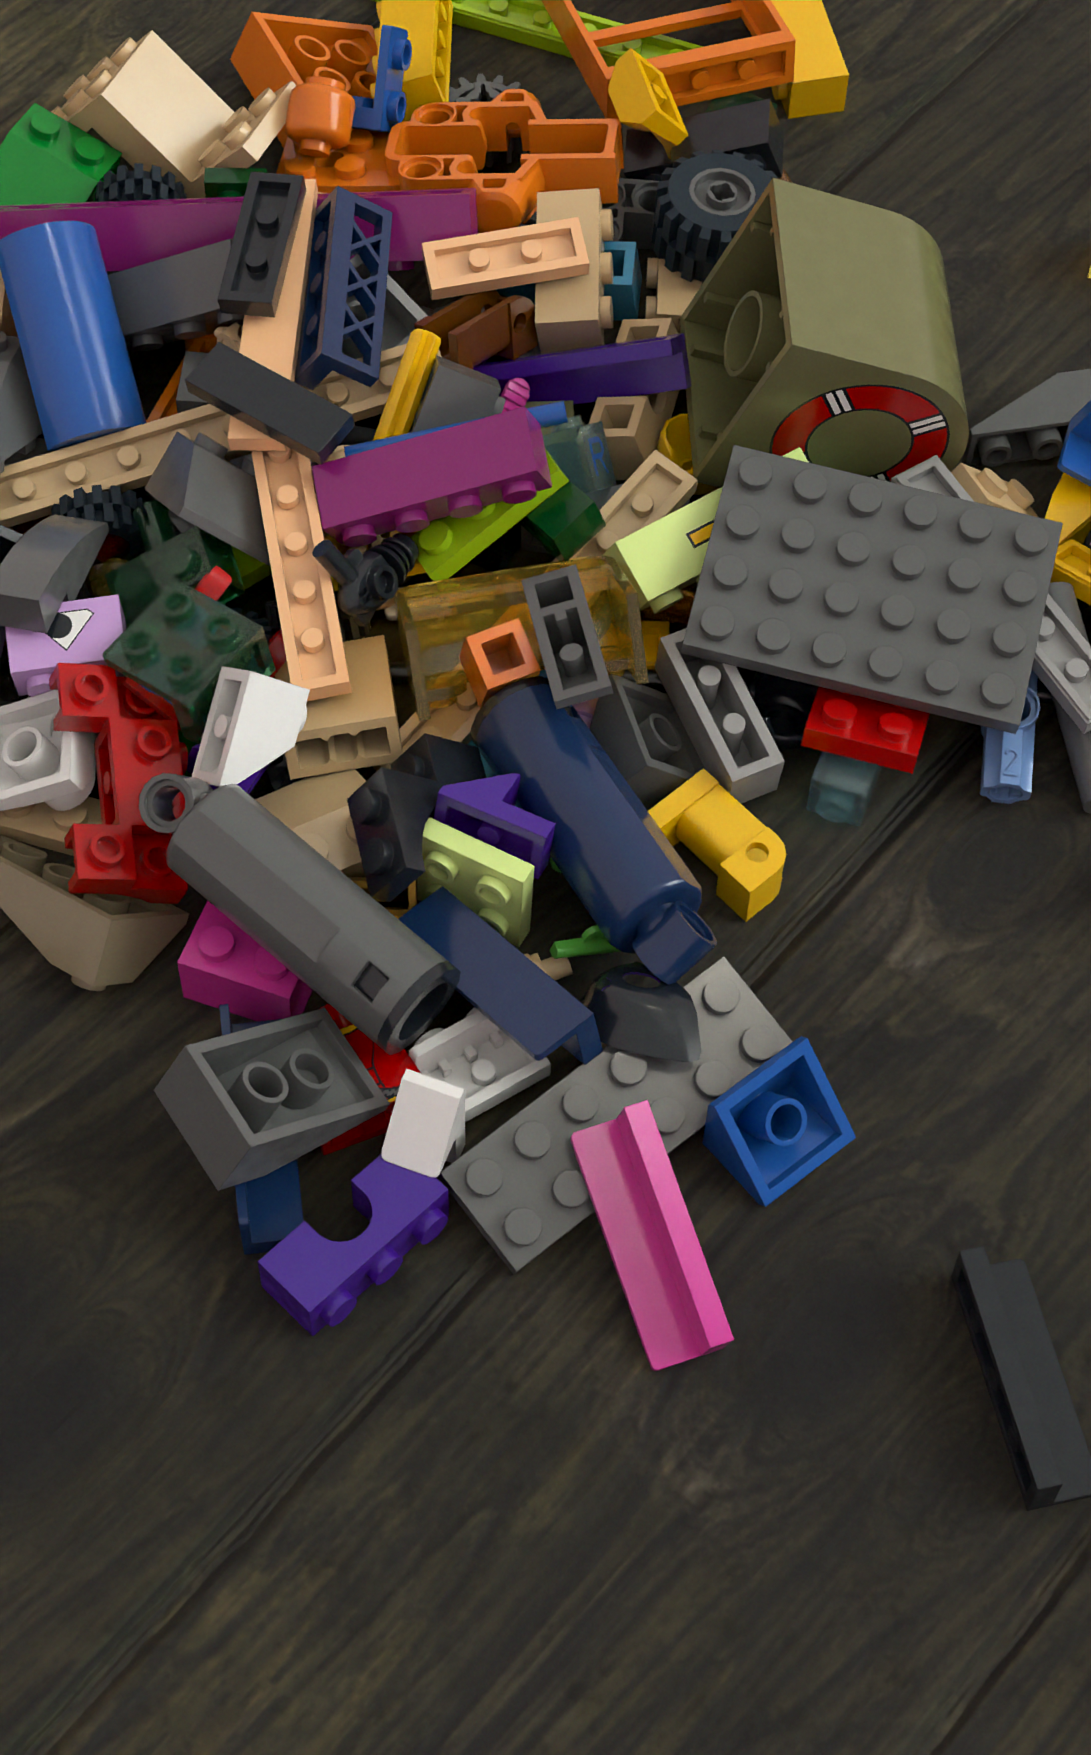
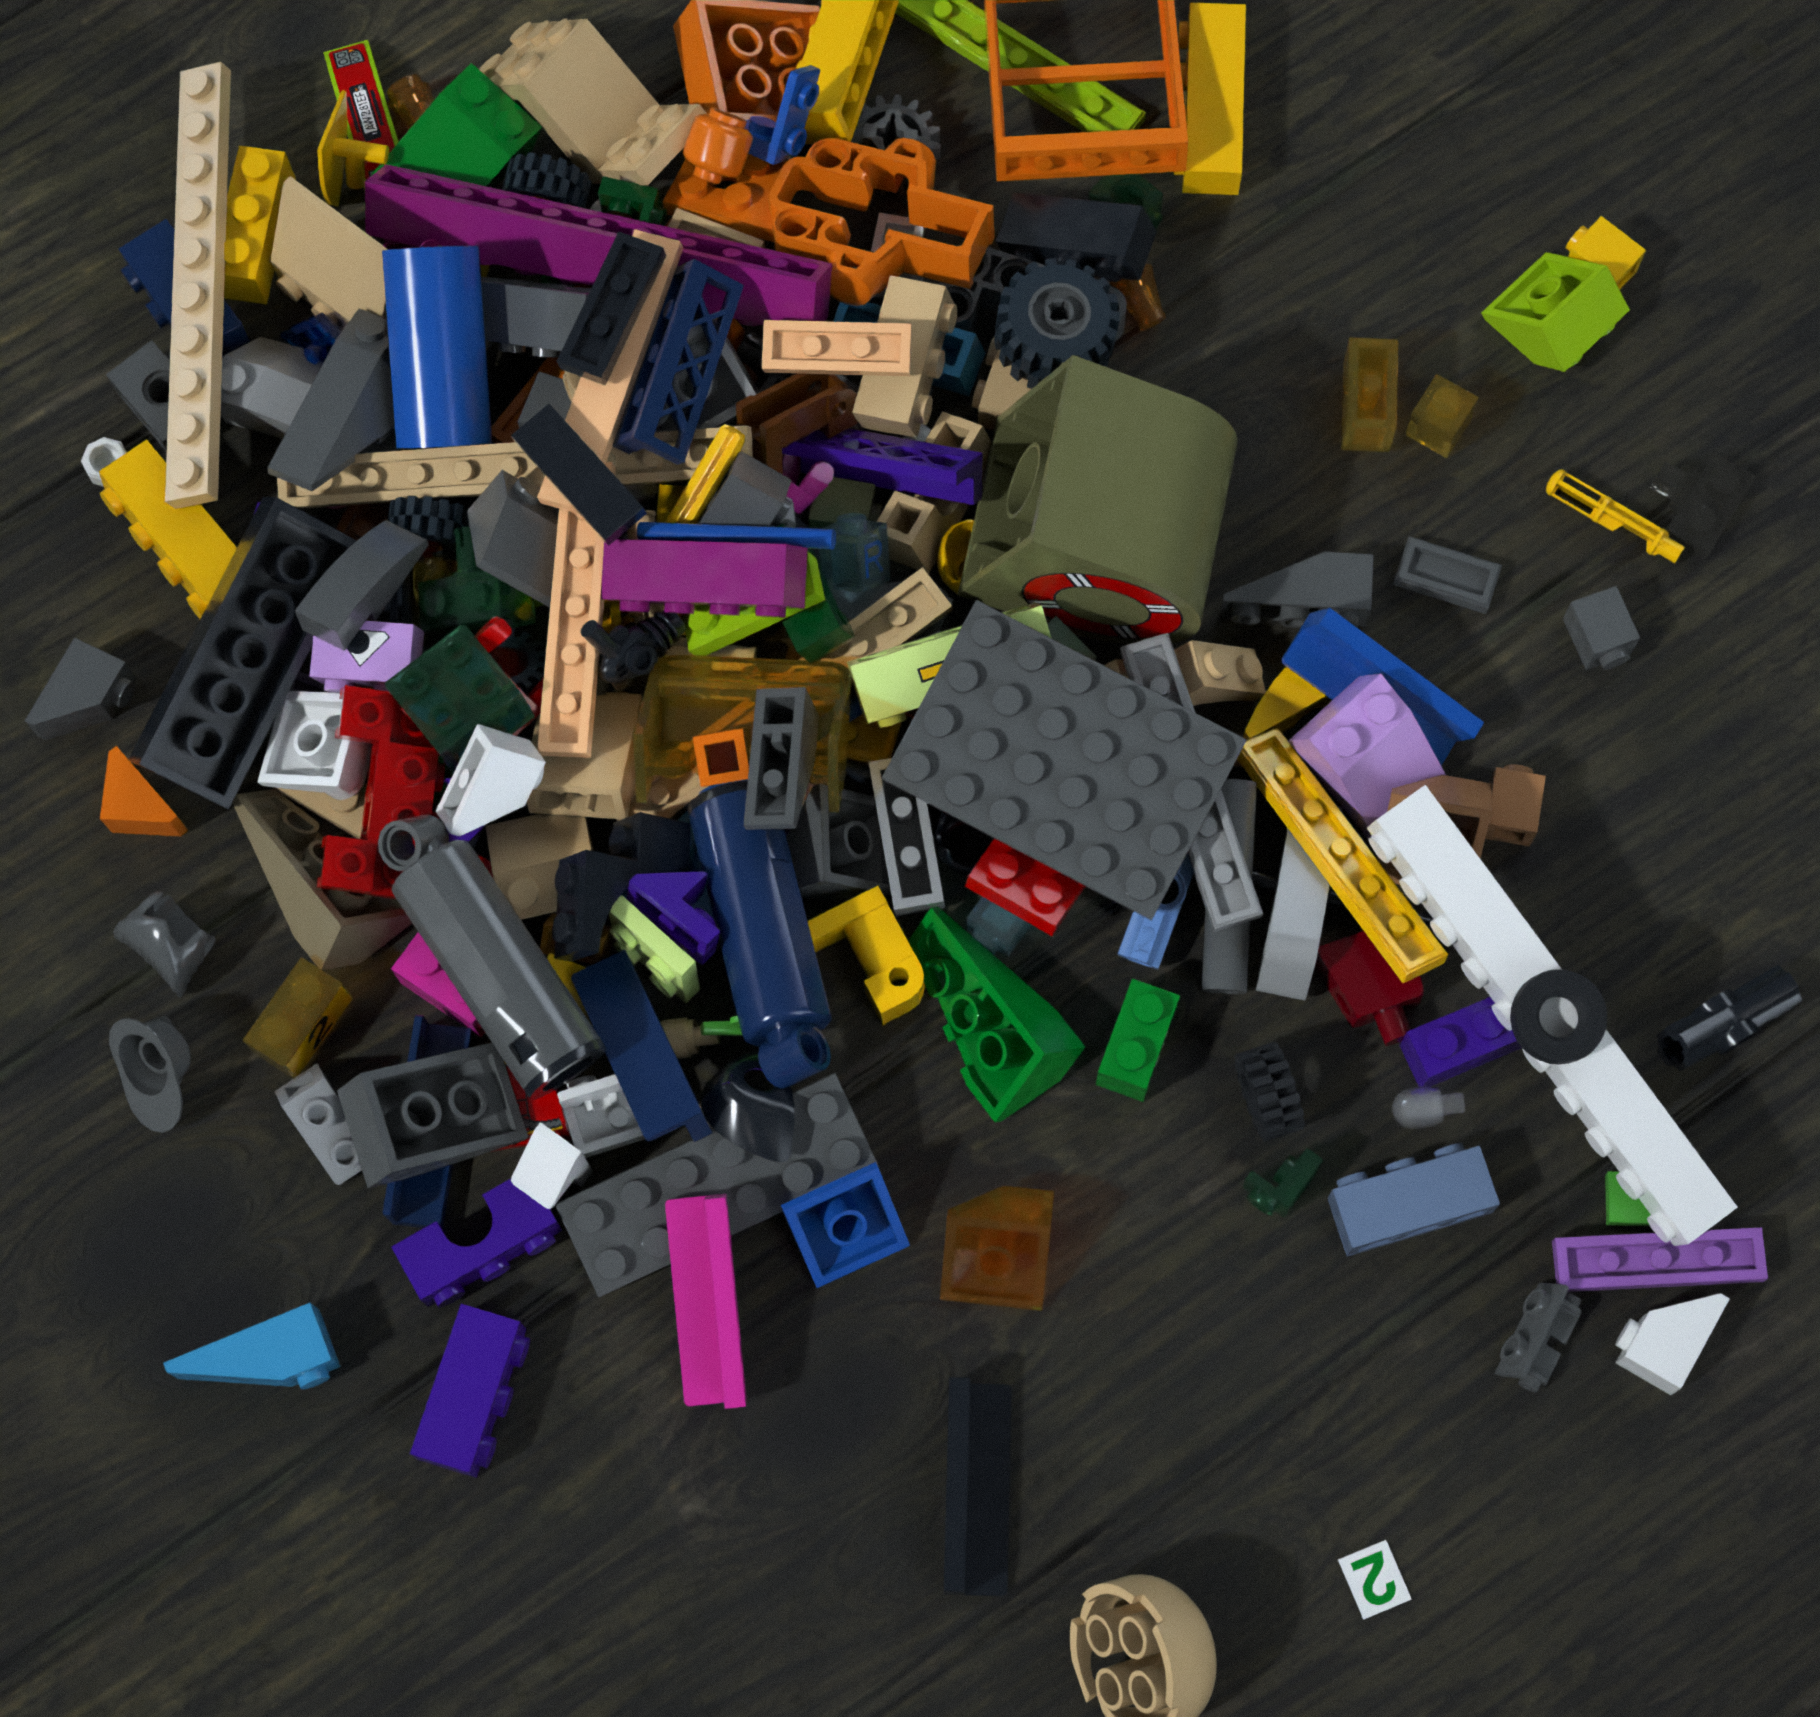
camera: 20 degrees right, 15 degrees up
yellow slope [608,48,689,159] -> none
none -> dark azure slope [163,1303,341,1389]
none -> clear yellow brick [243,957,353,1079]
none -> light grey bracket [275,1063,362,1185]
none -> dark purple brick [410,1304,530,1478]
none -> green wedge [908,906,1085,1123]
none -> clear orange slope [940,1186,1054,1311]
none -> green brick [1096,978,1180,1102]
none -> clear yellow brick [1341,337,1398,452]

